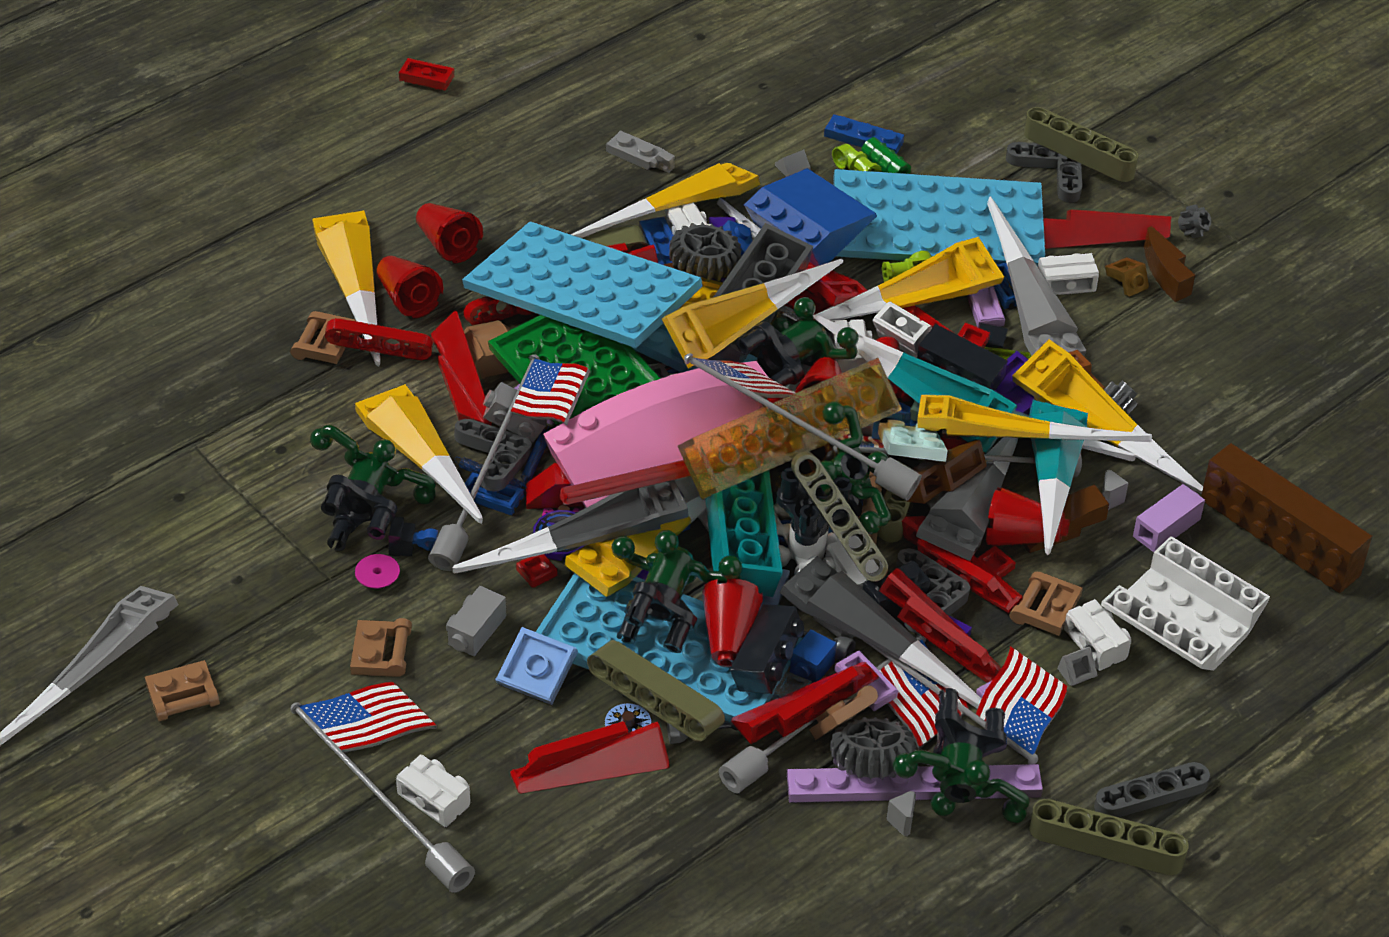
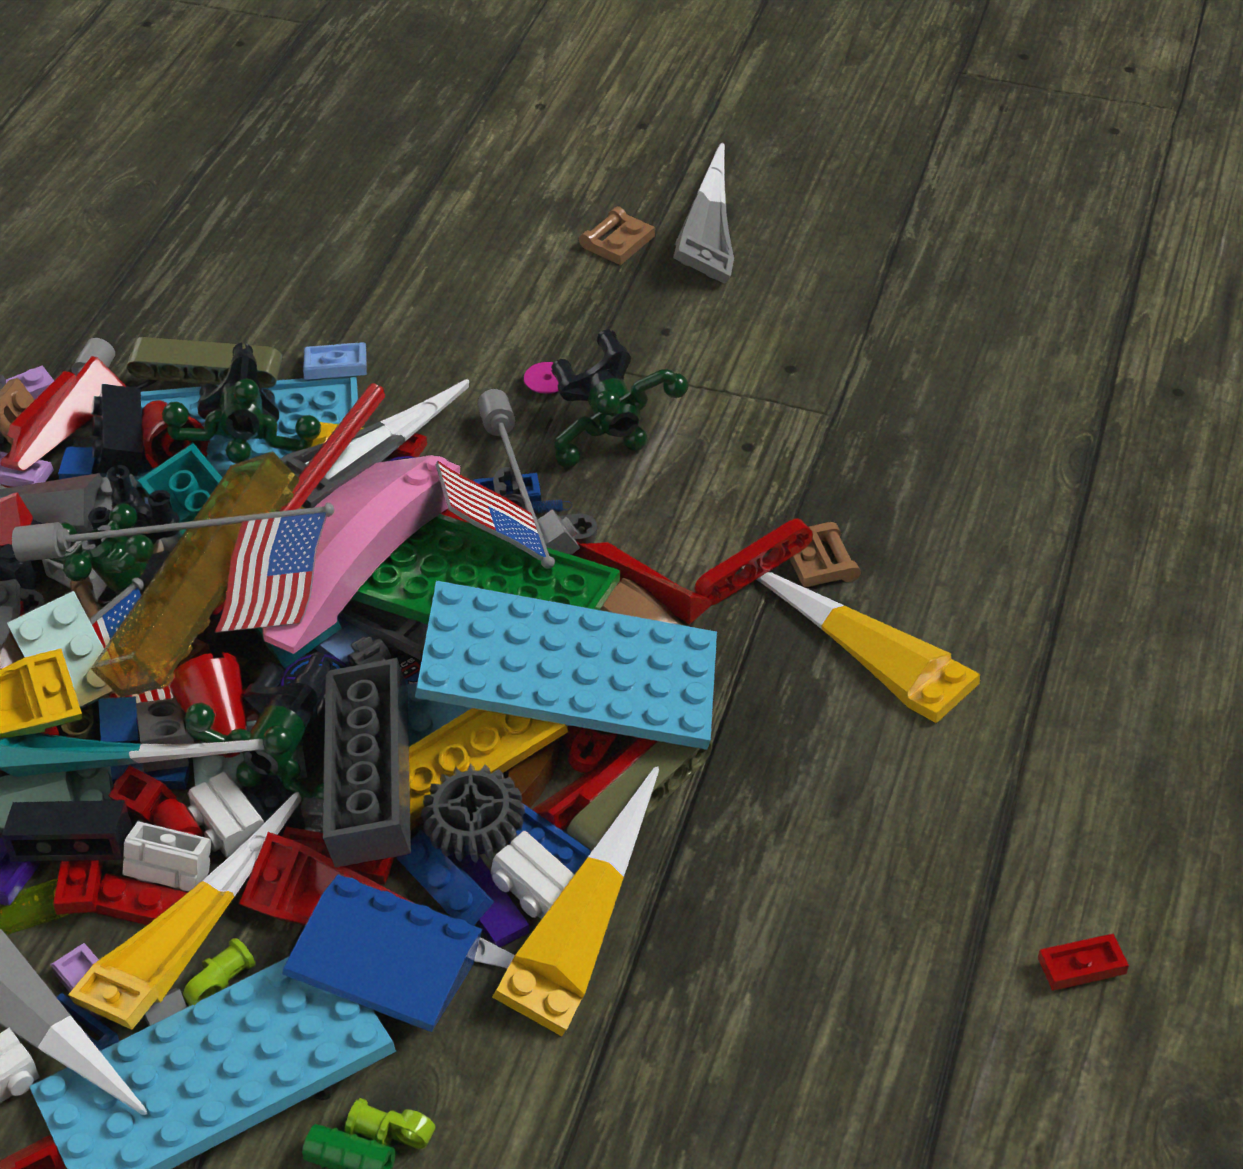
camera: 150 degrees right, 0 degrees up
flag [291,682,475,893] -> none
medium nougat plate [350,618,412,677] -> none
yellow plate [355,384,483,524] -> none
red cone [377,256,444,318] -> none
black piece [388,516,438,557] -> none
white brick [396,754,470,827] -> none
red cone [416,203,483,263] -> none
light grey brick [446,586,506,656] -> none
red wedge [510,721,669,794] -> none
light grey hinge [606,131,675,173] -> none
yellow plate [662,259,843,369] -> none
light grey slope [775,150,811,177] -> none
olive beam [791,452,888,581] -> none
black tile [980,323,1008,353] -> none

